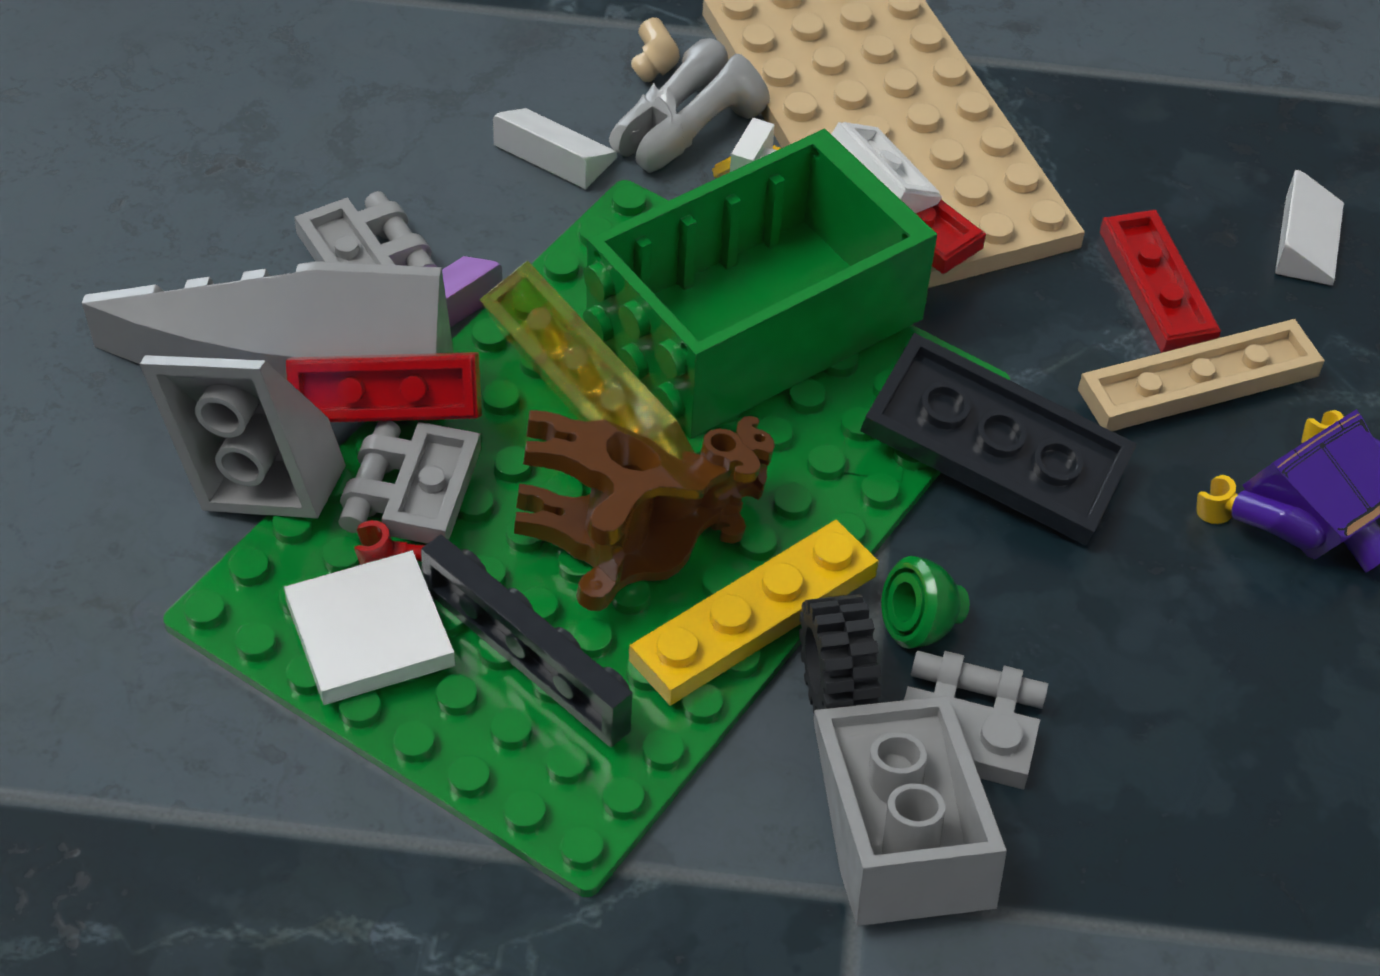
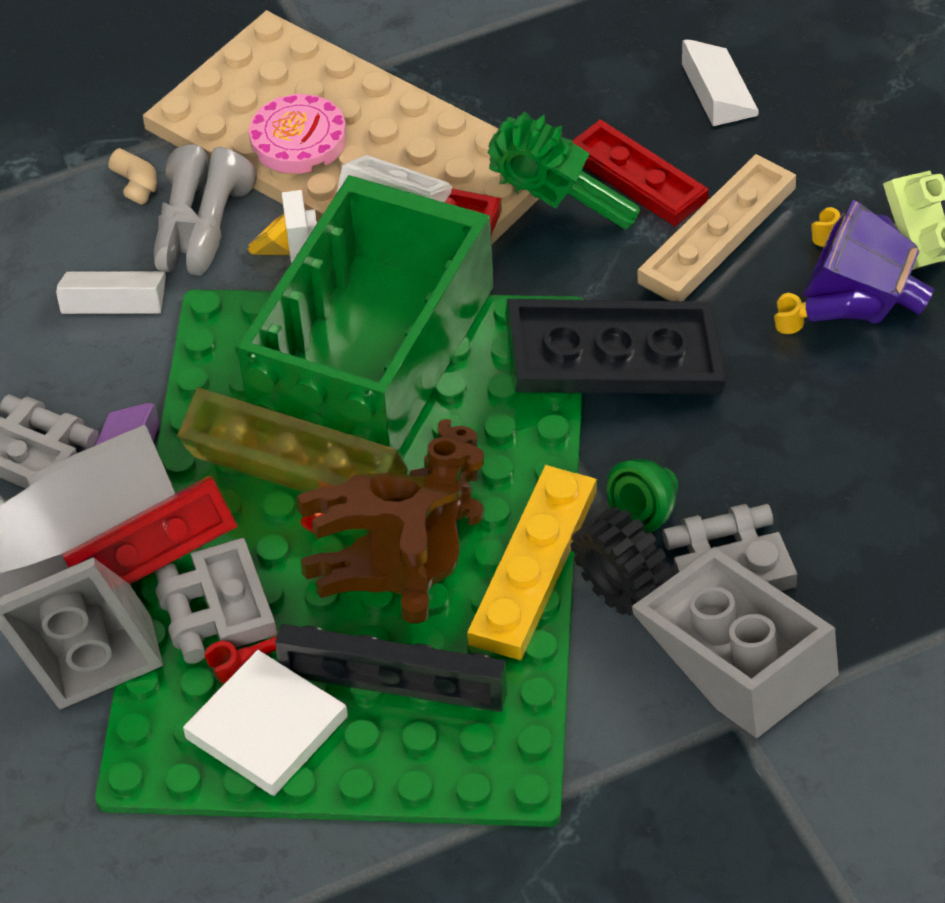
camera: 25 degrees left, 0 degrees up
none -> bright pink tile [249,94,347,174]
none -> green gear [487,111,640,229]

